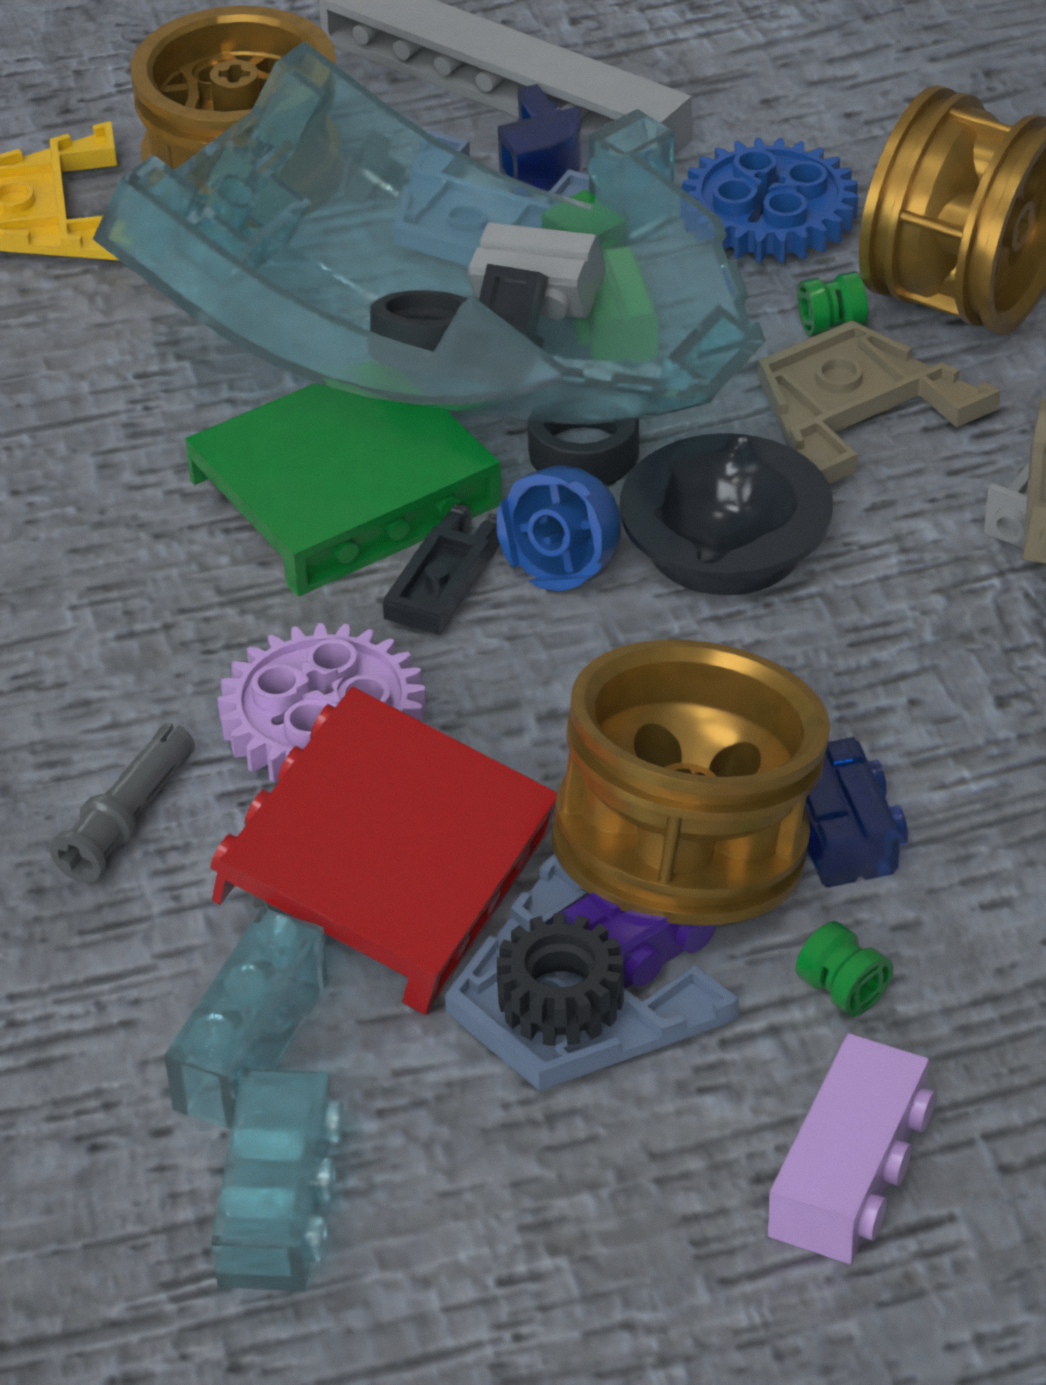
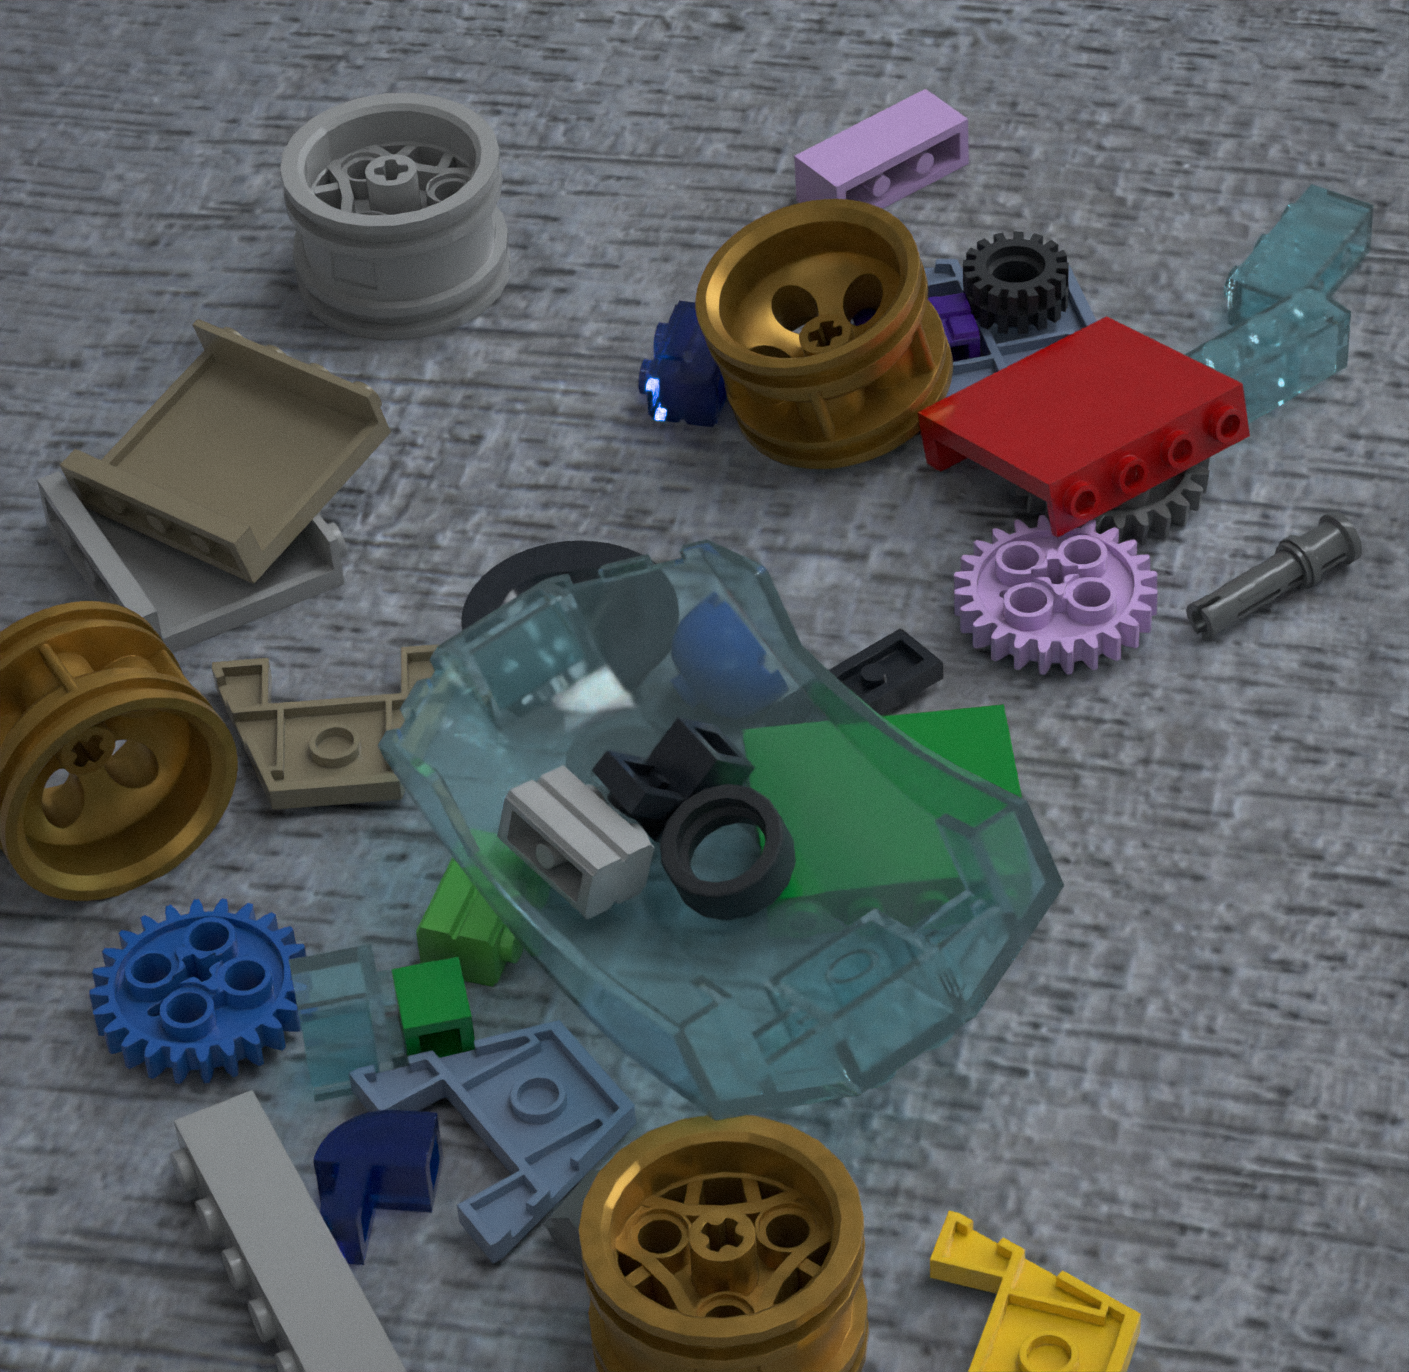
camera: 150 degrees left, 0 degrees up
green wheel [797,271,868,337] -> none

